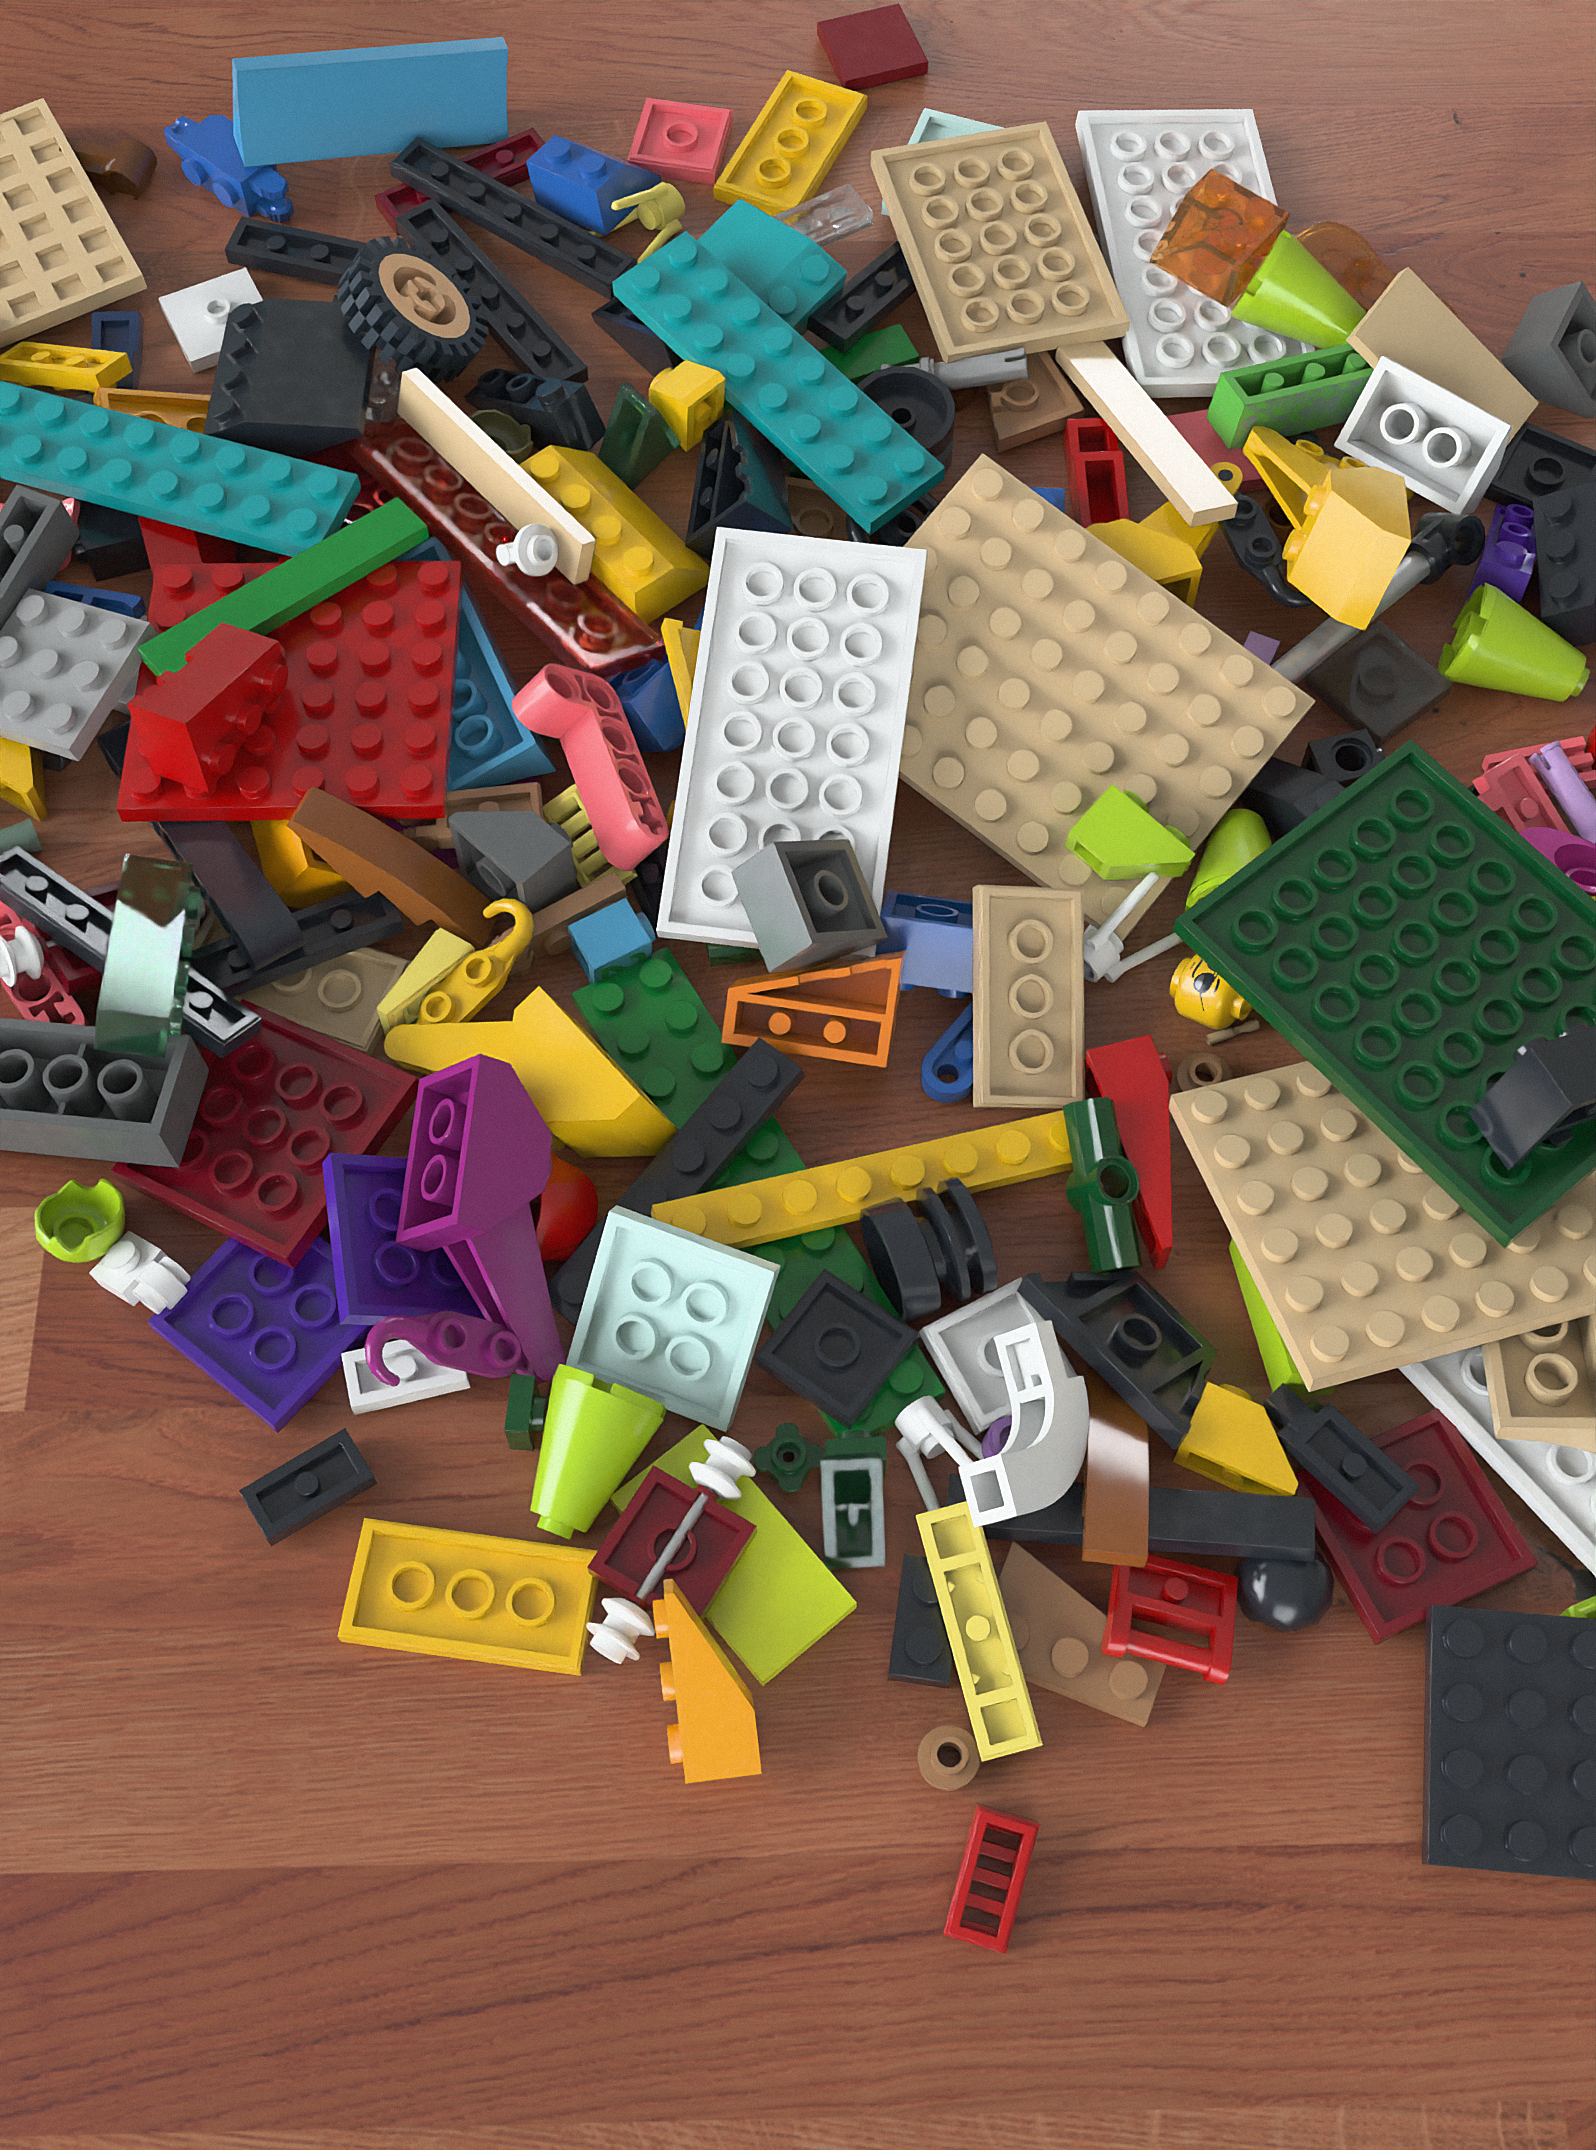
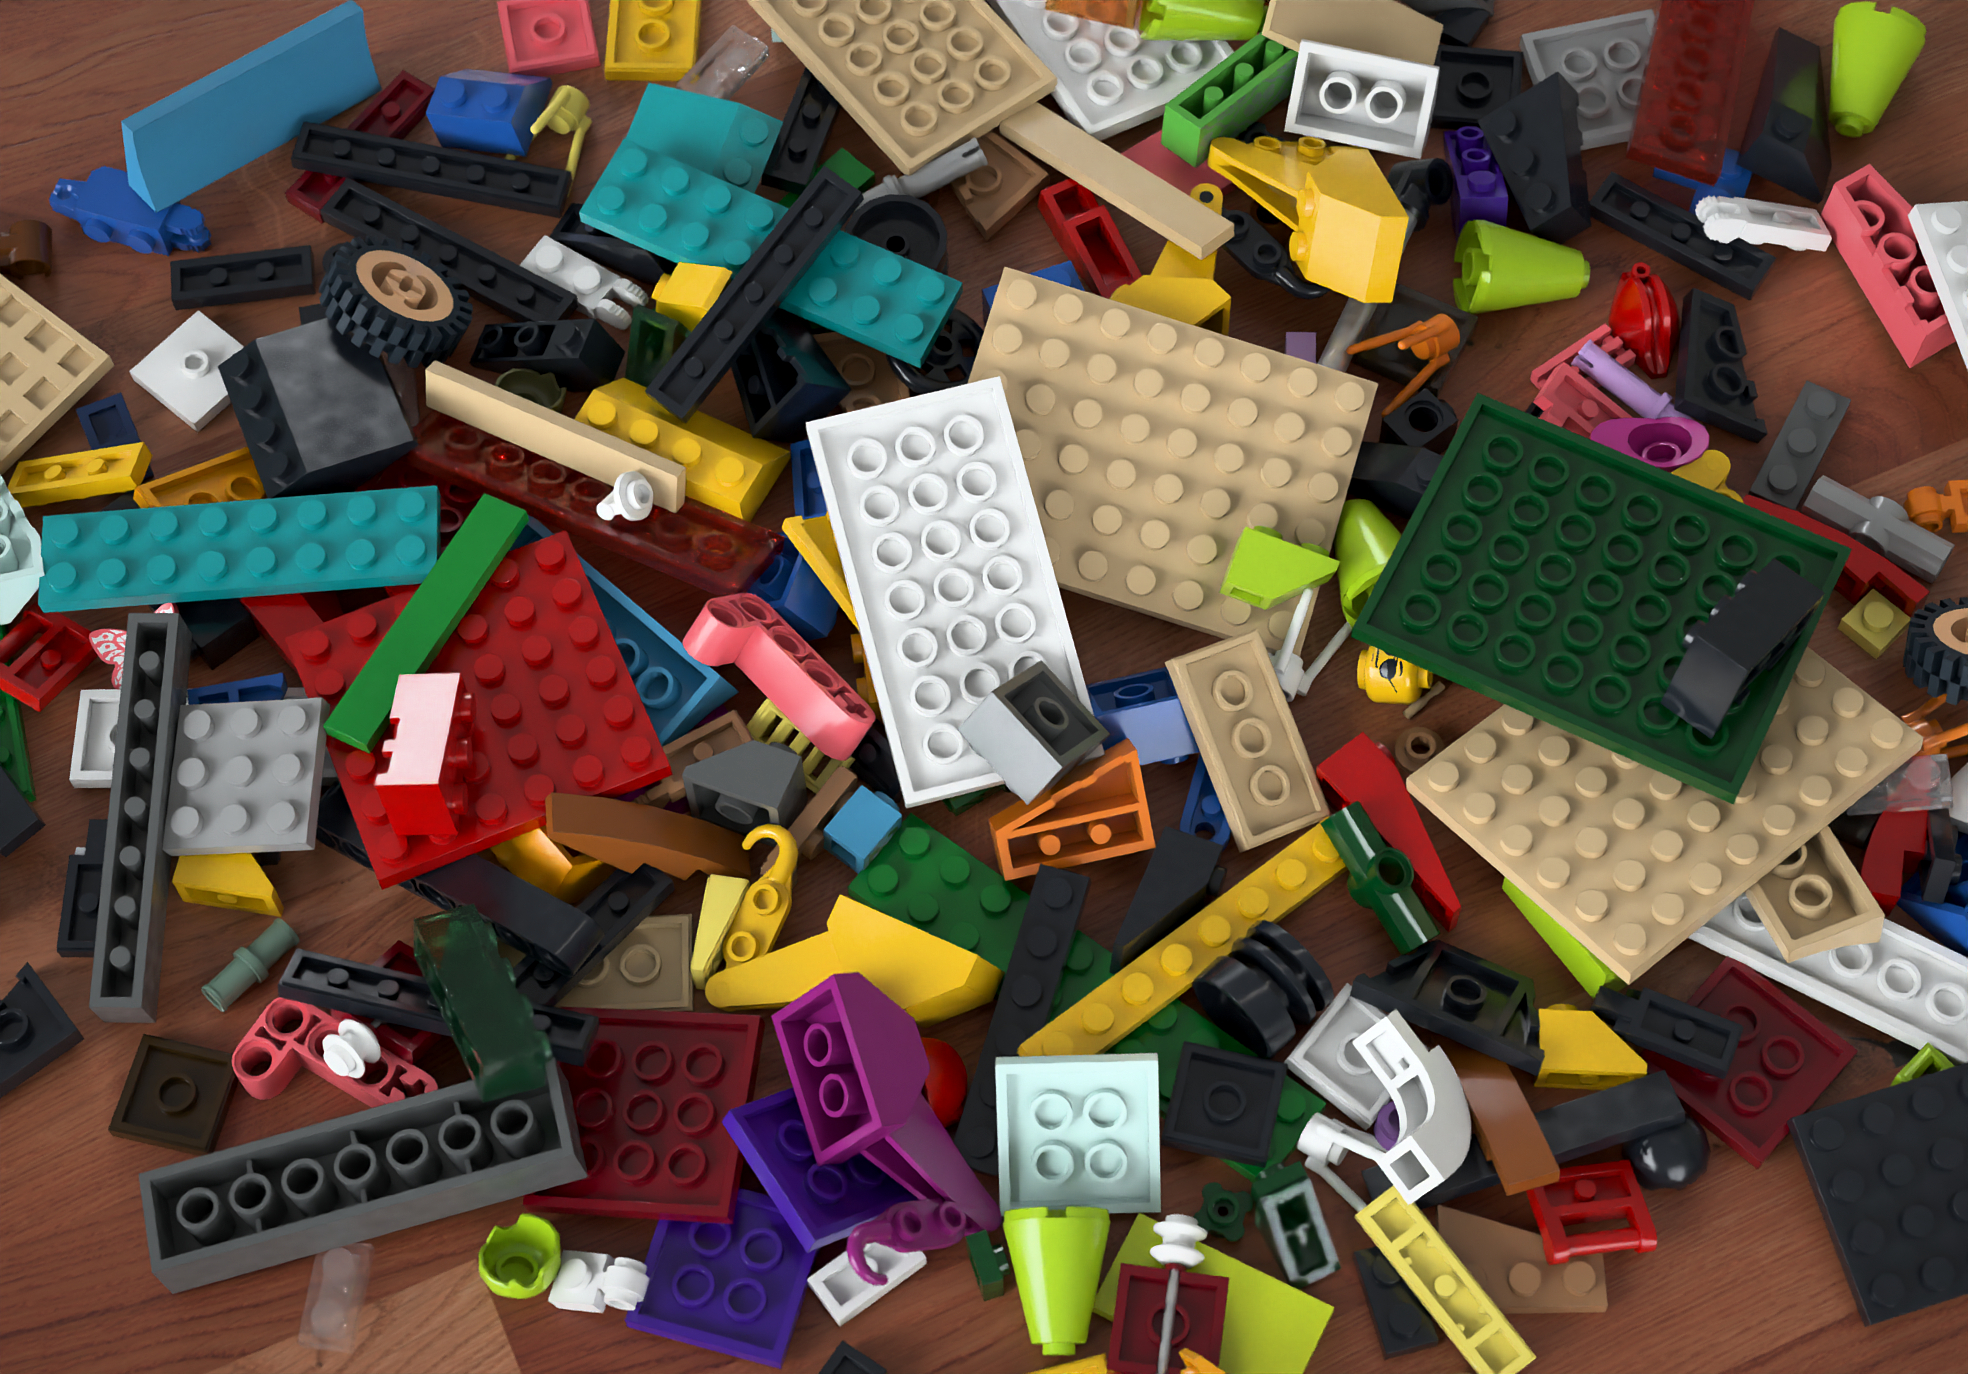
camera: 20 degrees left, 0 degrees up
none -> white hinge [519,235,649,330]
none -> black plate [645,166,864,424]
none -> black slope [1109,826,1227,974]
none -> orange plant [1346,313,1460,418]
none -> black tile [1433,7,1490,47]

